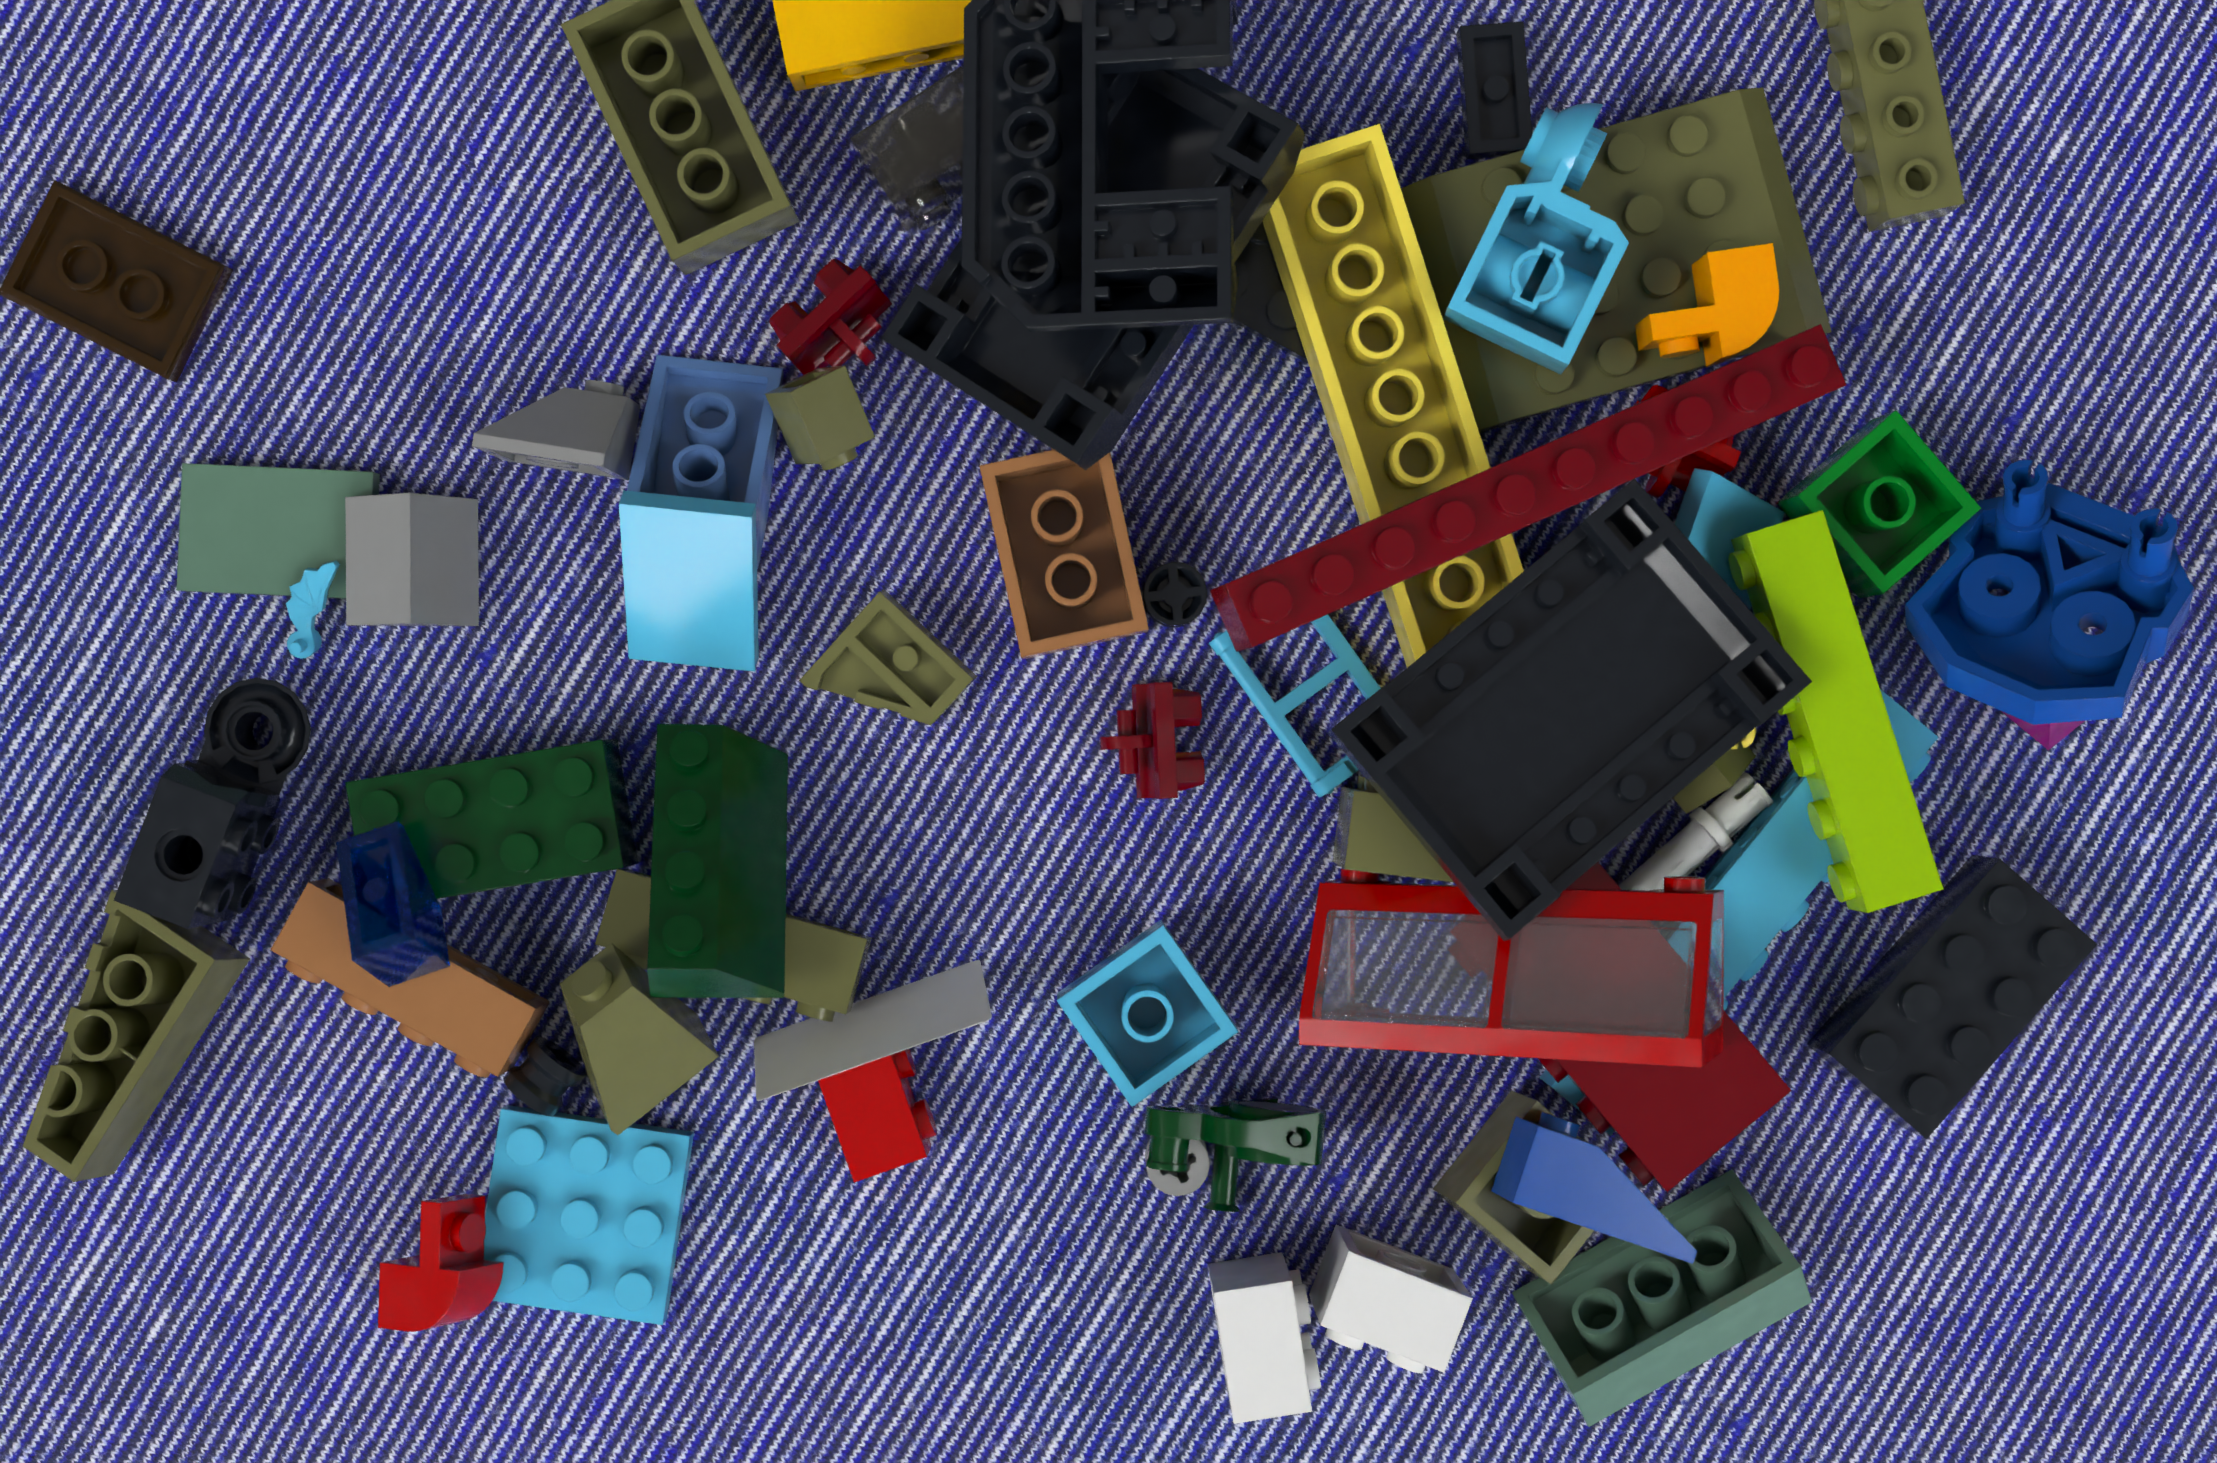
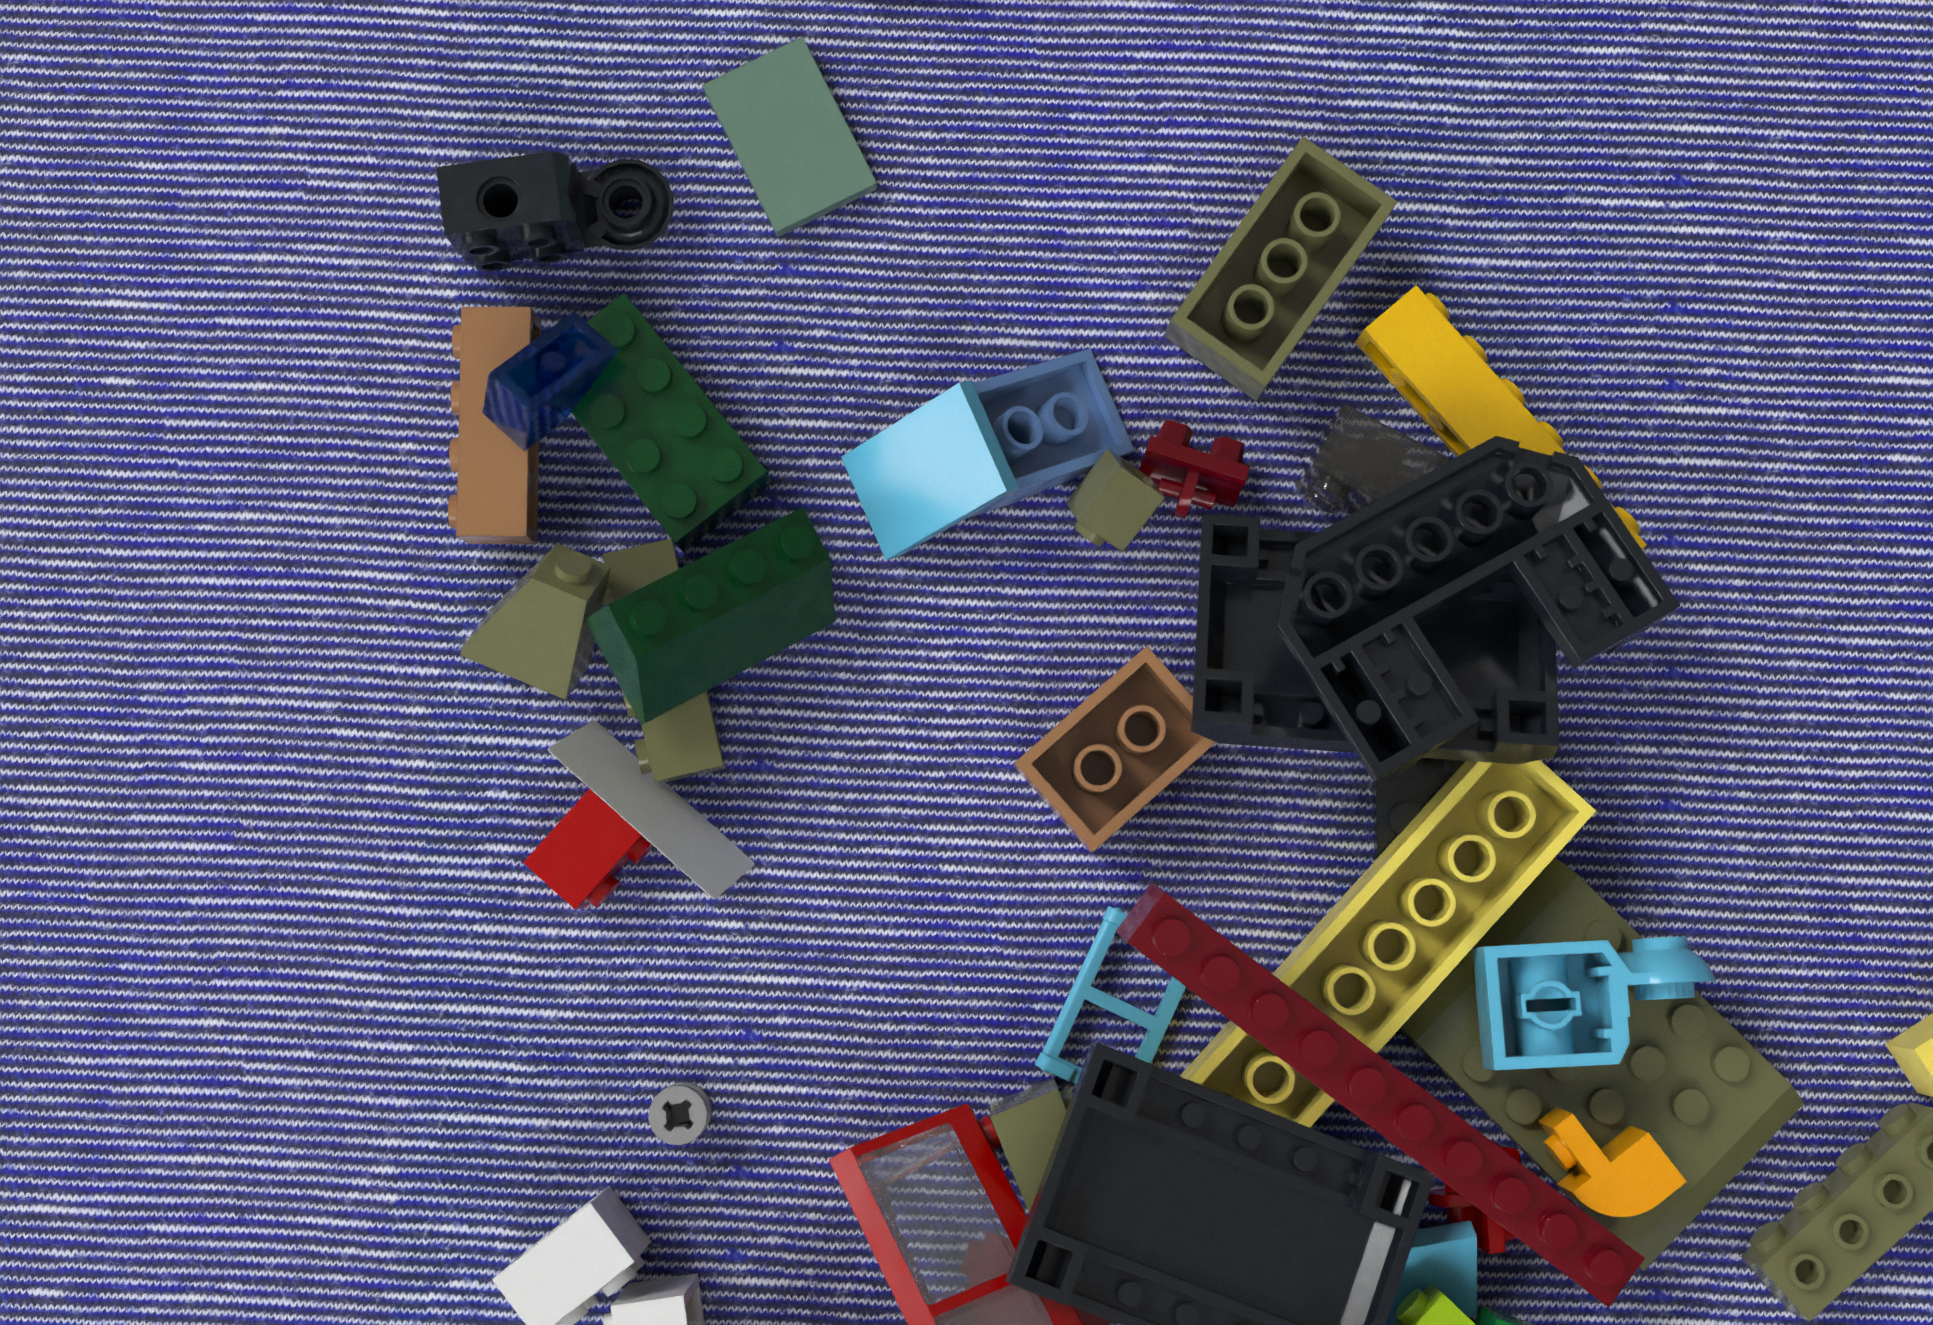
camera: 55 degrees right, 5 degrees down
olive wedge [23,890,250,1182] -> none
medium azure piece [286,560,340,659] -> none
light grey slope [345,493,479,626] -> none
red brick [378,1194,504,1332] -> none
light grey slope [472,380,640,480] -> none
medium azure plate [484,1105,694,1325] -> none
black wheel [503,1036,587,1117] -> none
olive wing [799,590,978,725] -> none
medium azure brick [1057,920,1238,1107] -> none
dark red hips [1099,682,1205,799] -> none
black wheel [1143,562,1207,628] -> none
dark green piece [1144,1097,1326,1212] -> none
black plate [1456,21,1532,160] -> none

